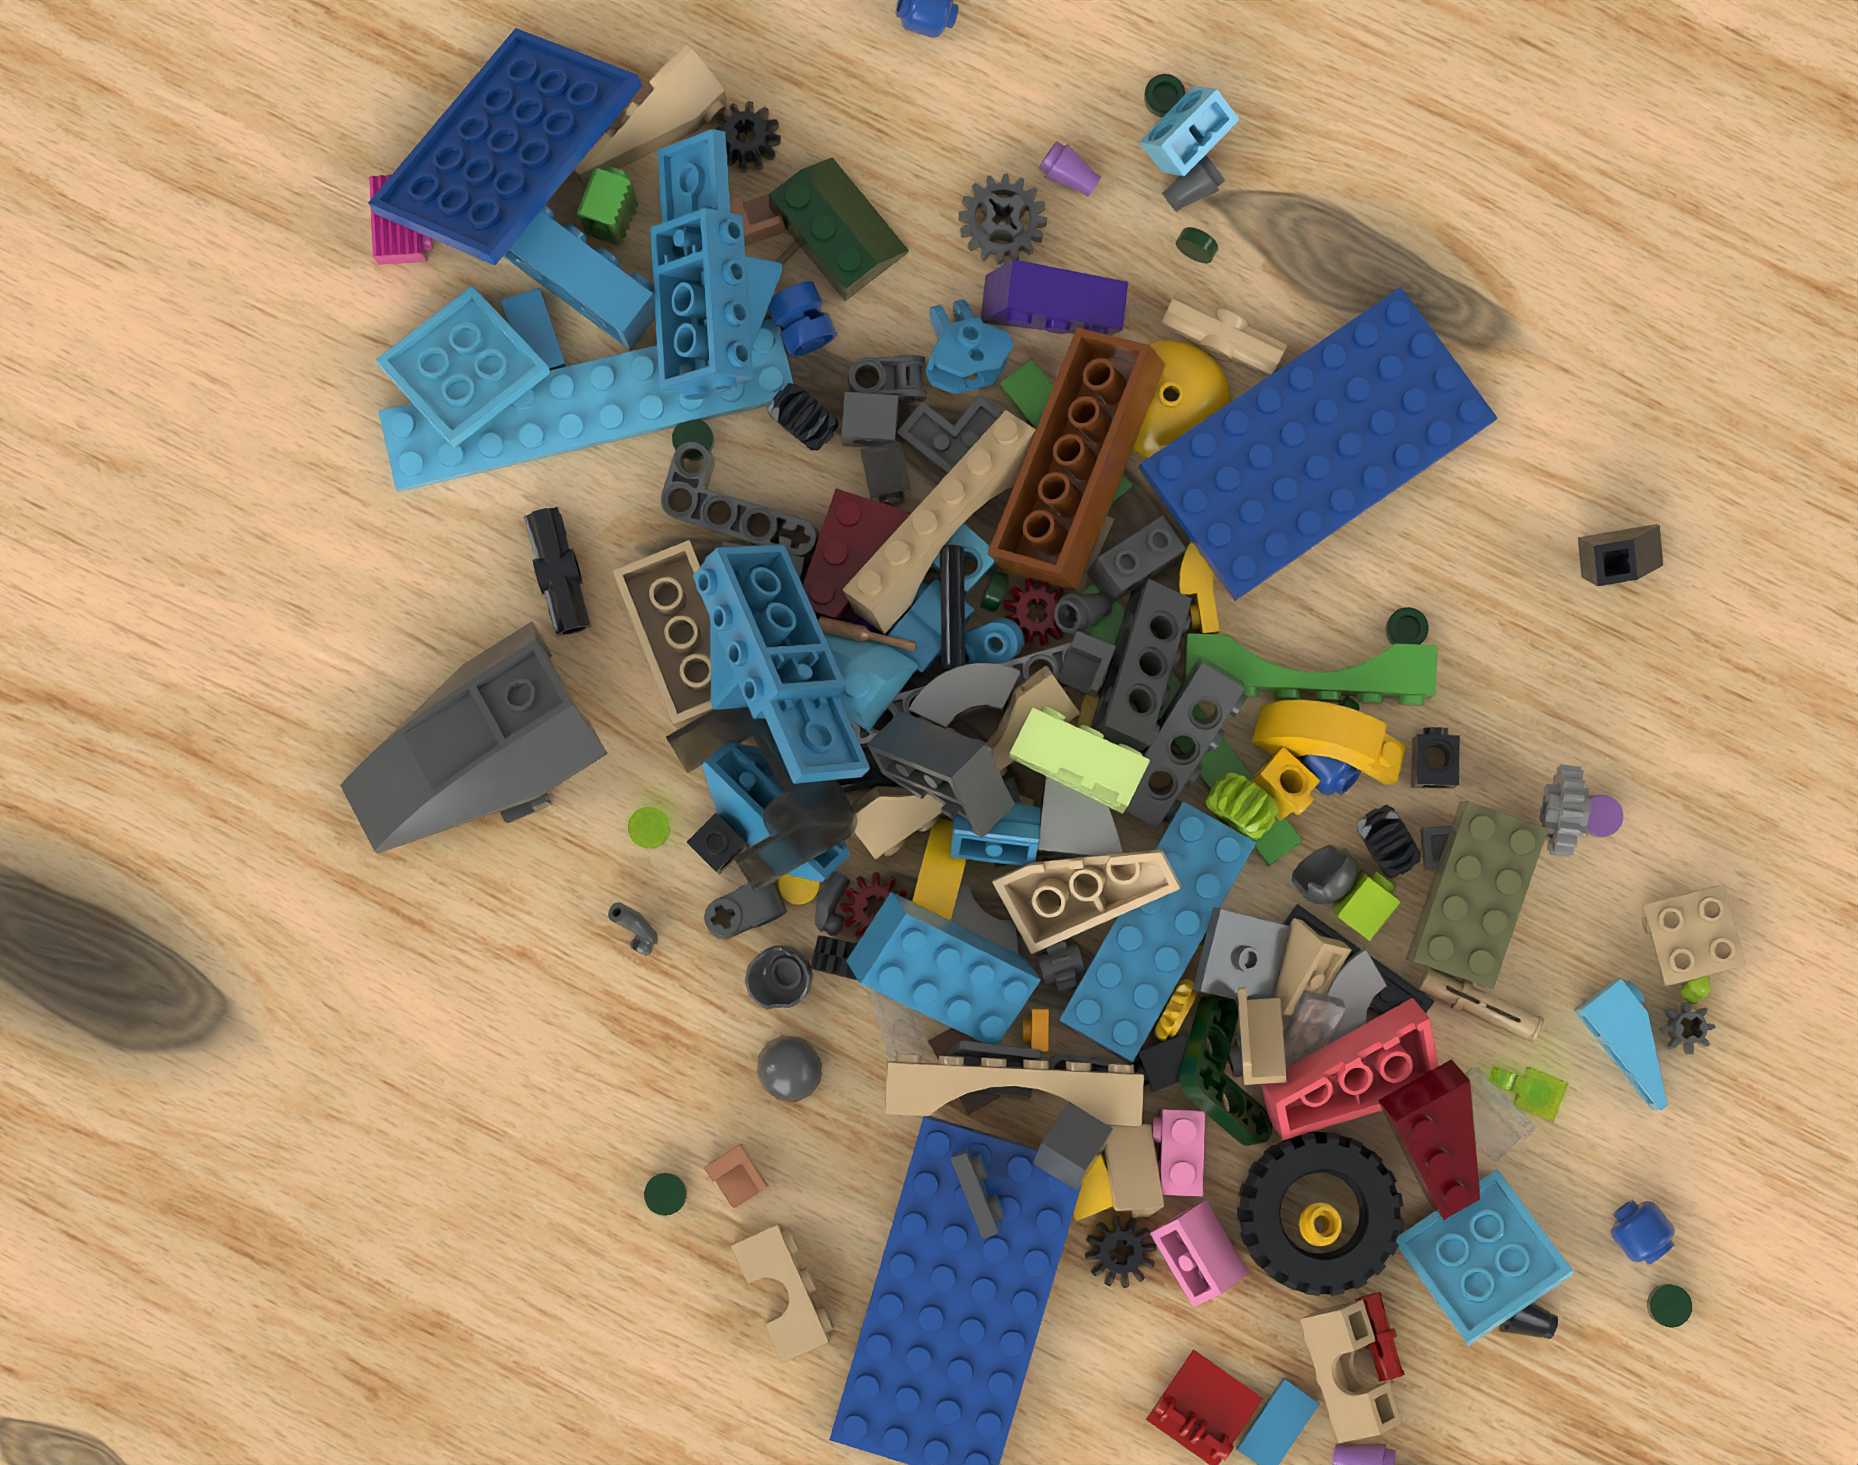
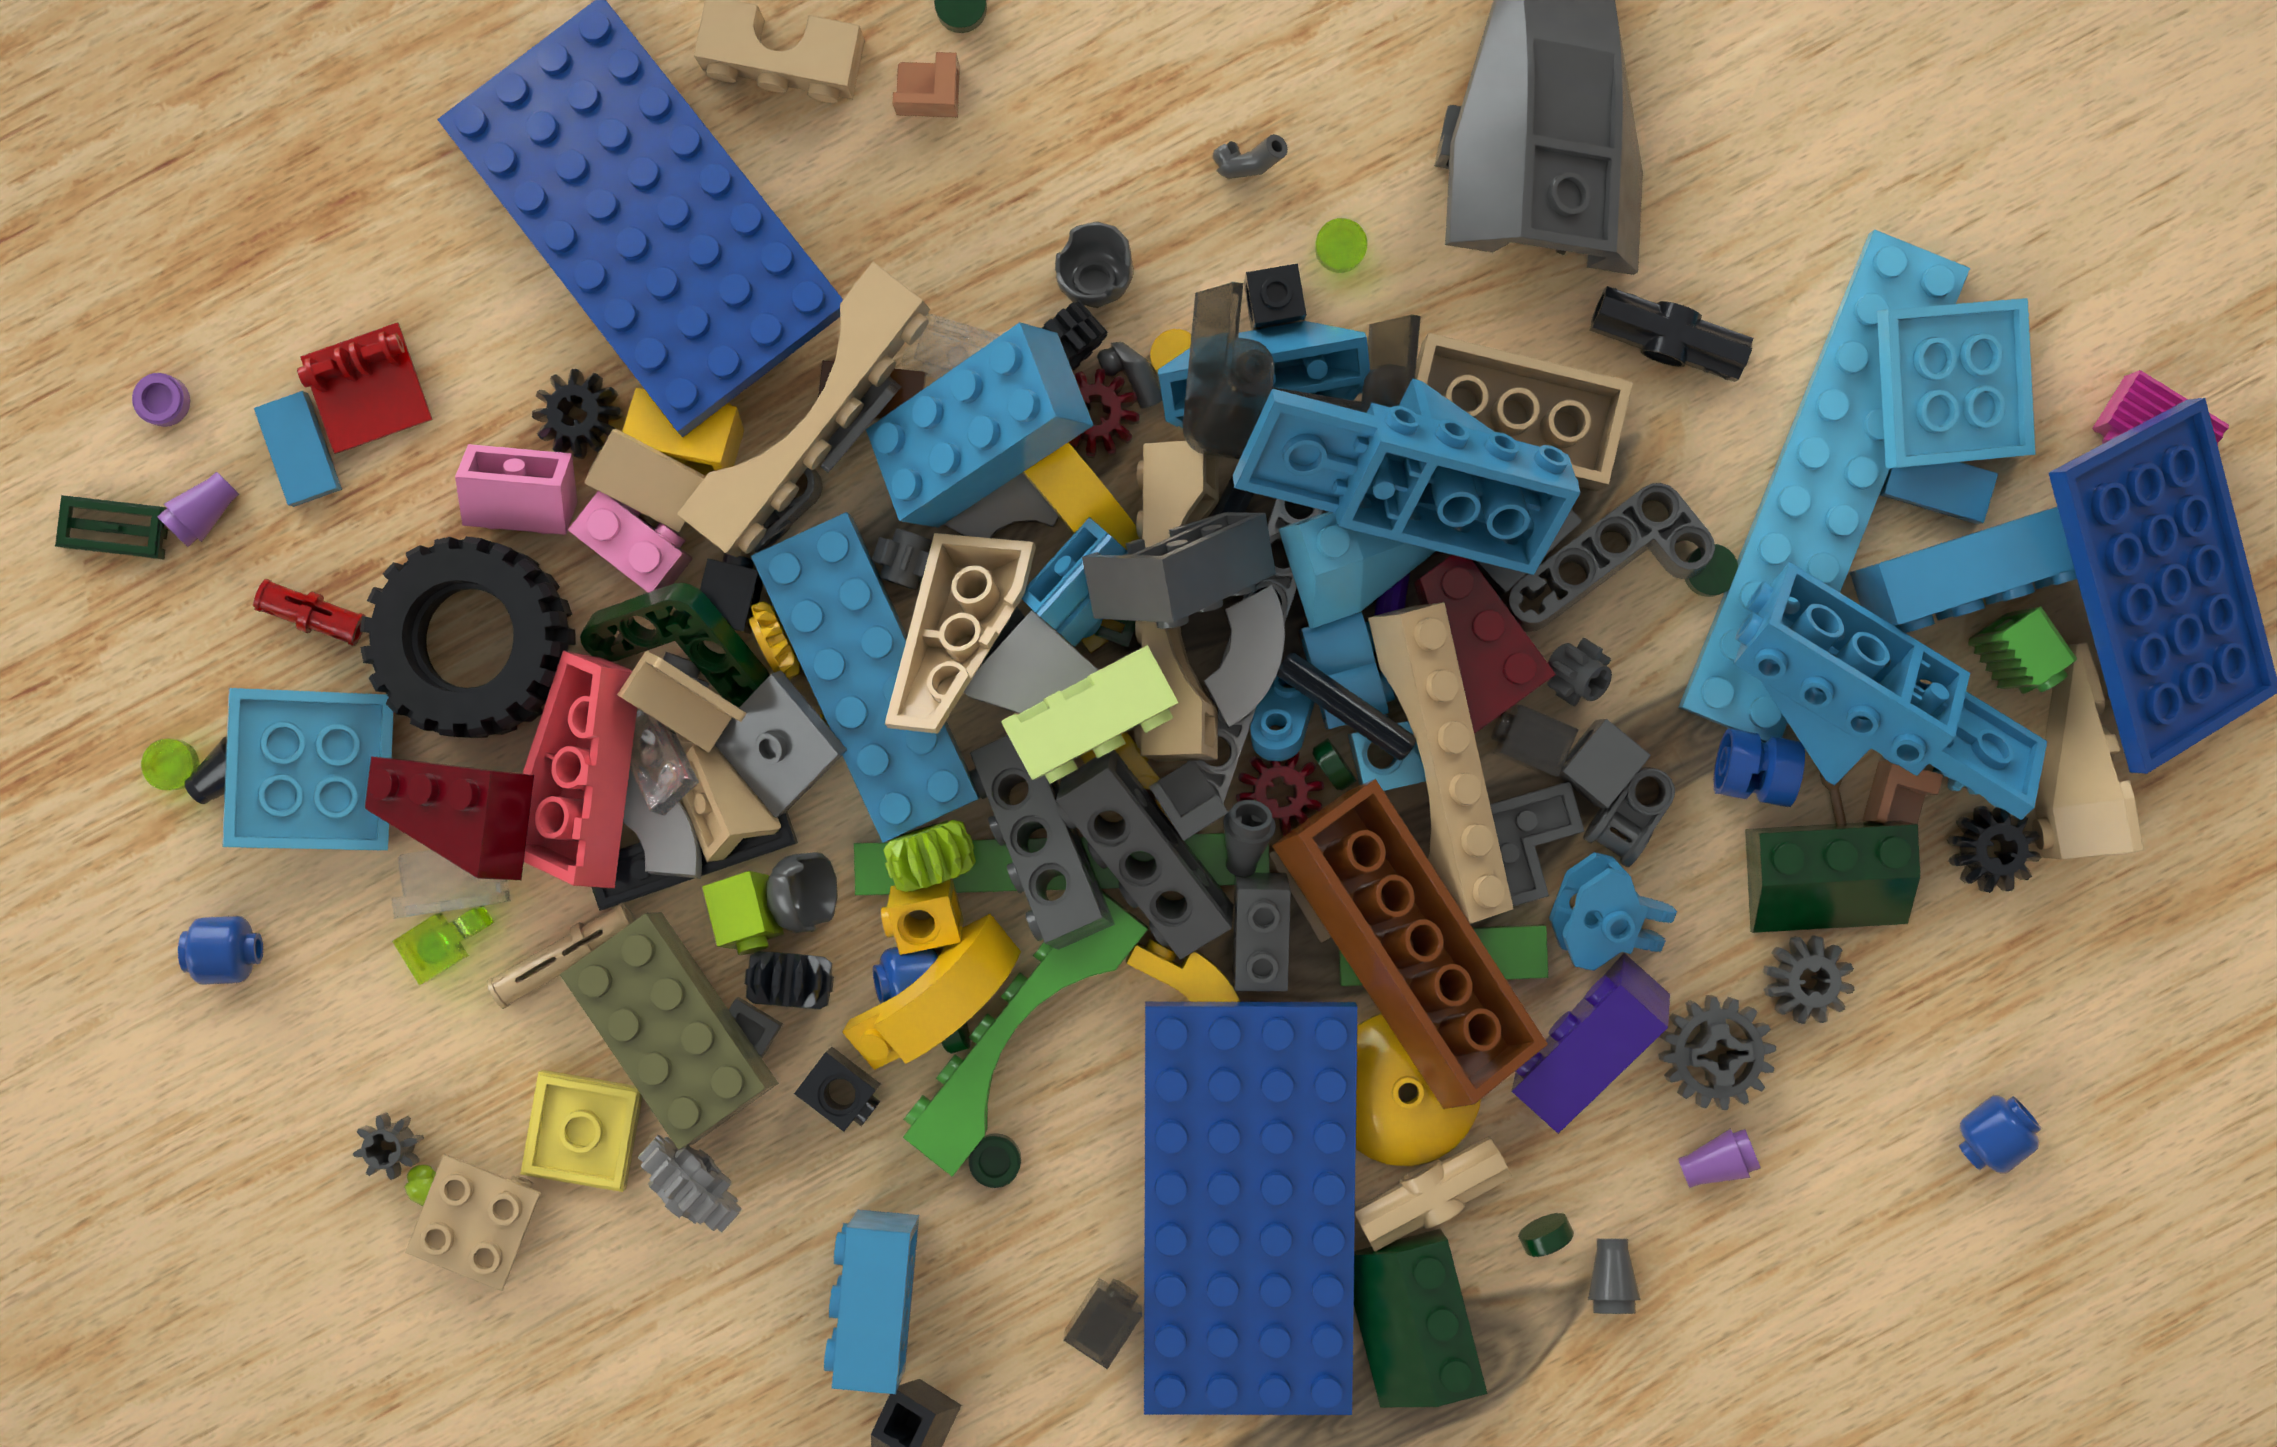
camera: 120 degrees right, 5 degrees up
dark grey piece [704,874,787,940] -> none
dark grey hair [757,1035,822,1102] -> none
black gear [767,383,839,451] -> none
medium nougat piece [818,616,916,651] -> none
dark grey plate [951,1146,1005,1239] -> none
light orange plate [1022,1009,1049,1052] -> none
dark grey piece [1033,1102,1113,1191] -> none
medium azure brick [1138,86,1240,176] -> none
dark green tile [1144,74,1185,117] -> none
yellow plate [1299,1203,1342,1246] -> none
tan arch [1300,1300,1402,1443] -> none
medium azure slope [1574,979,1668,1110] -> none
medium lavender tile [1587,795,1623,838] -> none
dark green tile [1647,1284,1692,1328] -> none
none -> clear neon green tile [141,739,199,790]
none -> light yellow tile [520,1070,642,1192]
none -> dark azure brick [824,1209,919,1394]
none -> clear smoke brick [1063,1278,1142,1369]
none -> dark green slope [1354,1229,1488,1408]
none -> dark grey gear [1547,638,1612,706]
none -> dark grey gear [1763,935,1855,1024]

